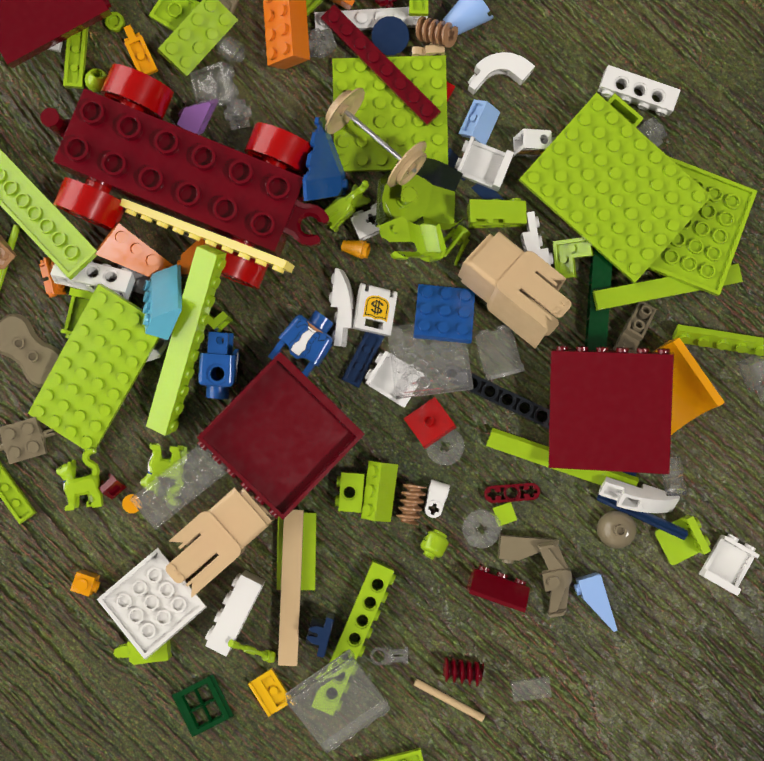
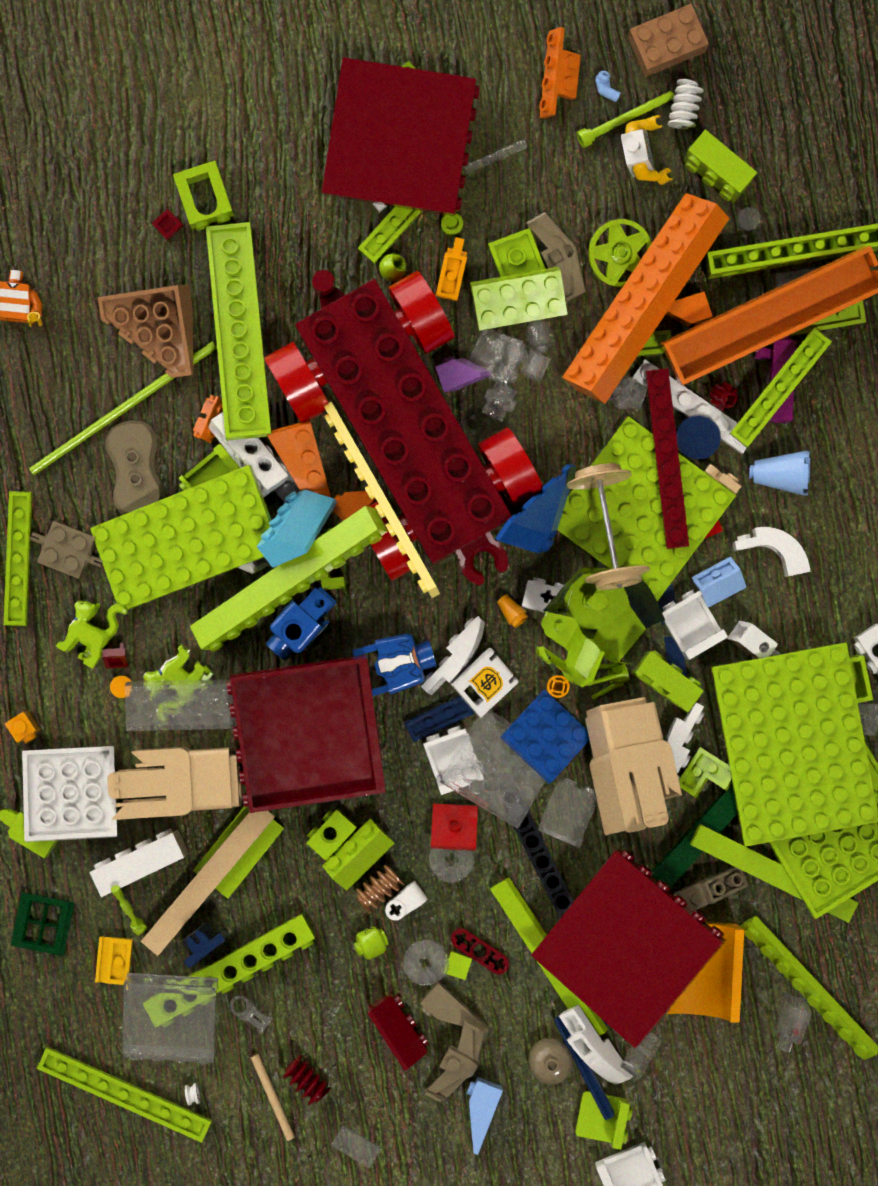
camera: 35 degrees right, 0 degrees up
lime animal [324,180,371,232] -> none
medium nougat piece [415,16,458,48] -> none
none -> white bush [185,1083,200,1106]
none -> clear brick [520,349,551,383]
none -> light orange wheel [546,675,570,698]

